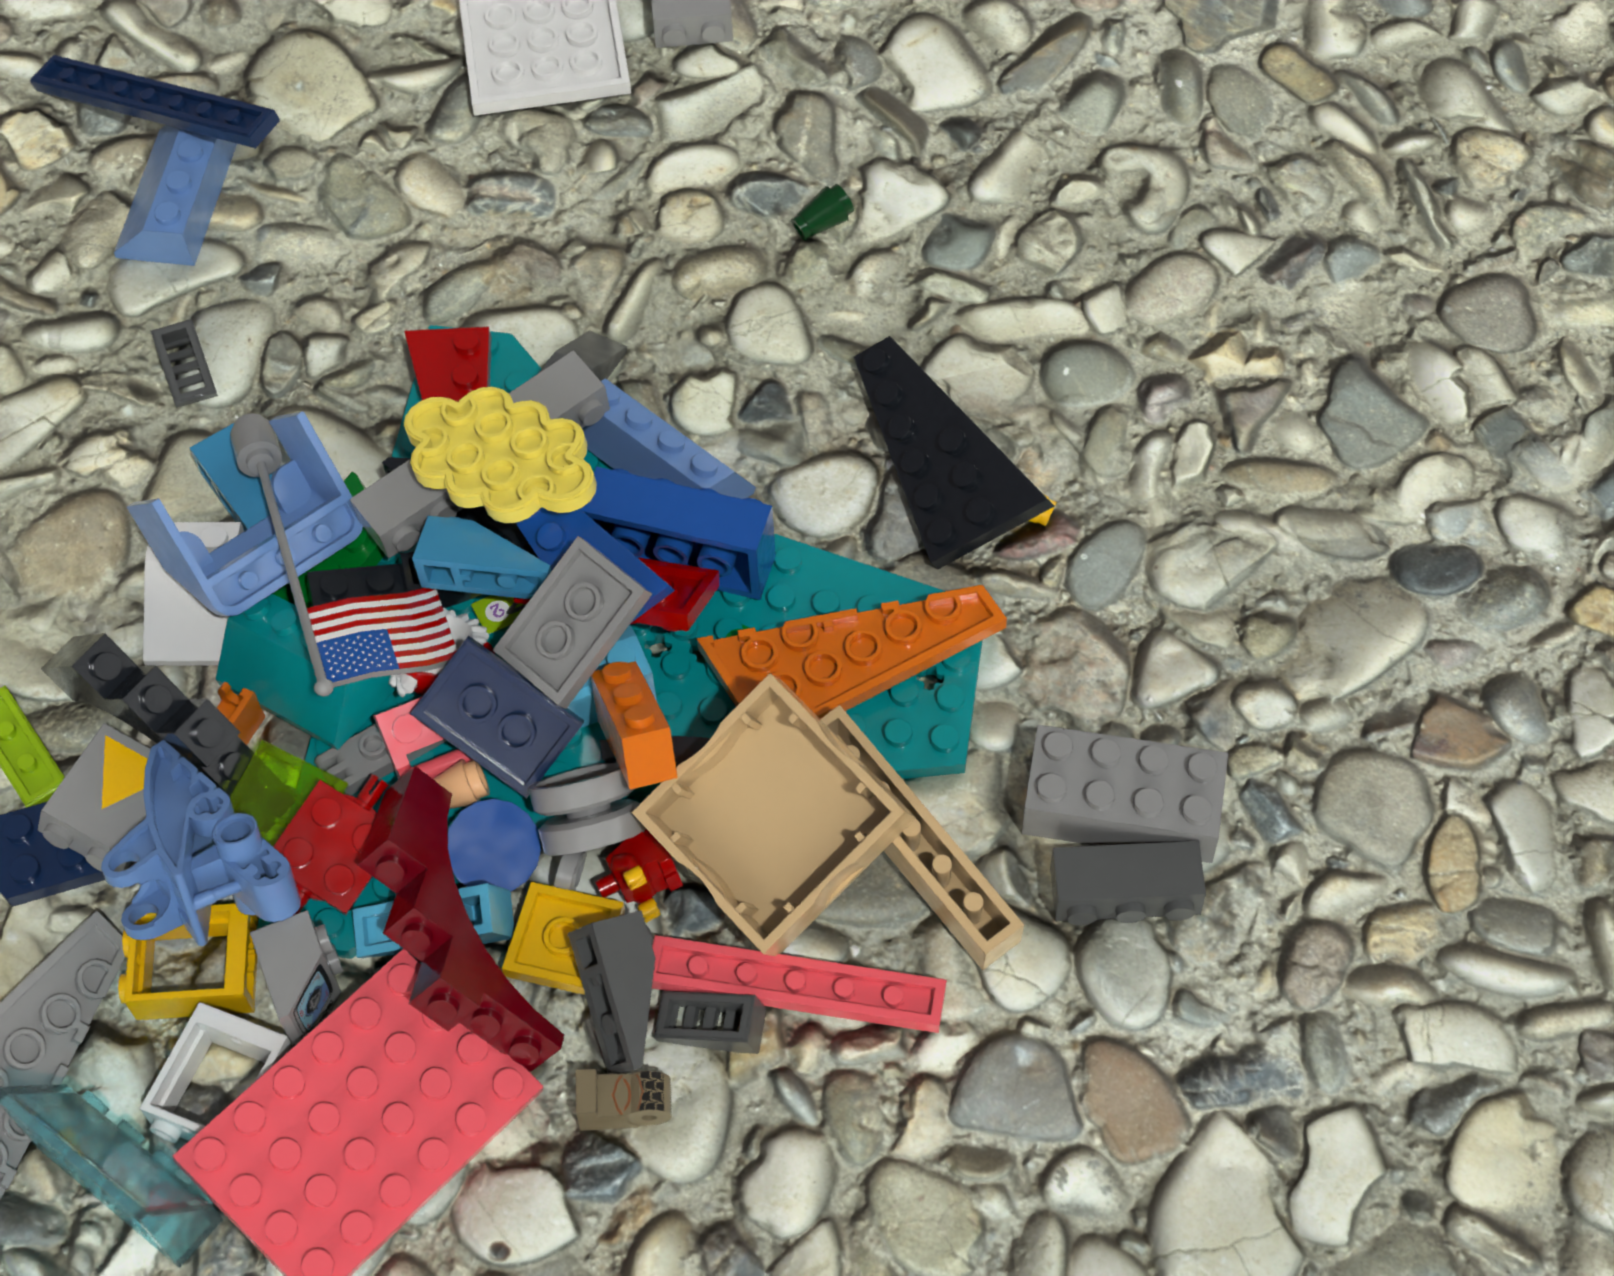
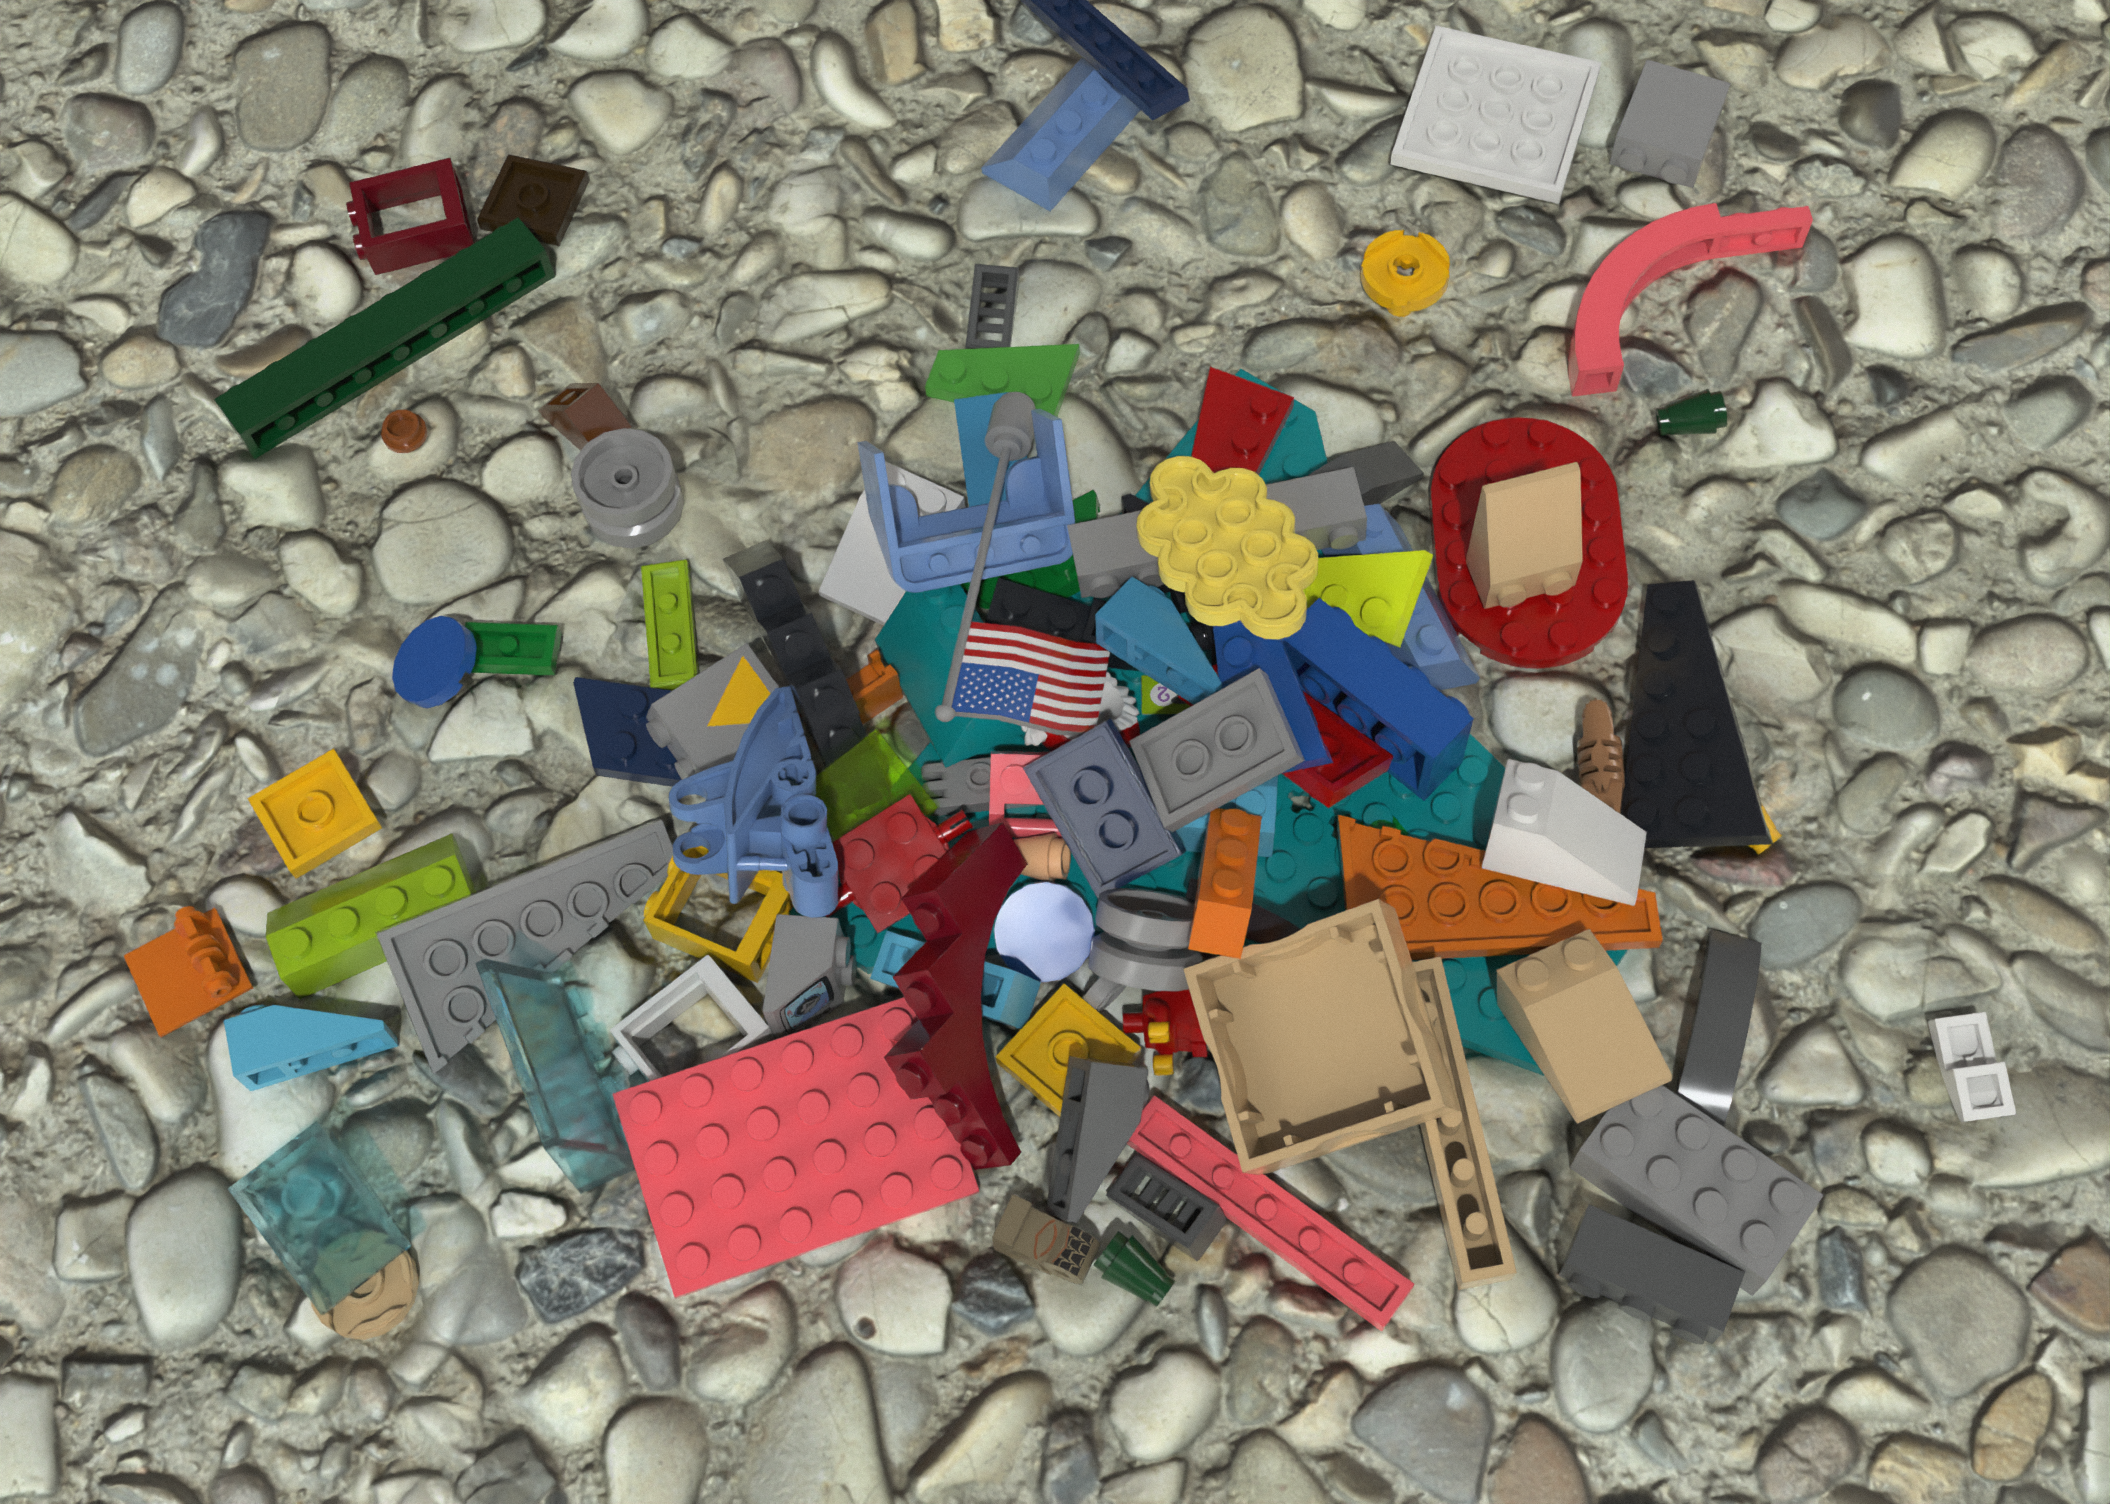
camera: 30 degrees right, 5 degrees up
none -> bright green wing [925,344,1080,417]
none -> dark green cone [1093,1231,1175,1307]
none -> neon yellow wing [1303,550,1433,648]
none -> yellow plate [1360,230,1450,317]
none -> red plate [1429,417,1628,669]
none -> tan slope [1466,462,1583,609]
none -> white slope [1482,759,1647,906]
none -> tan slope [1497,929,1672,1124]
none -> coral arch [1568,203,1813,397]
none -> medium nougat hinge [1577,698,1625,814]
none -> dark grey slope [1675,929,1762,1127]
none -> white slope [1928,1012,2016,1122]

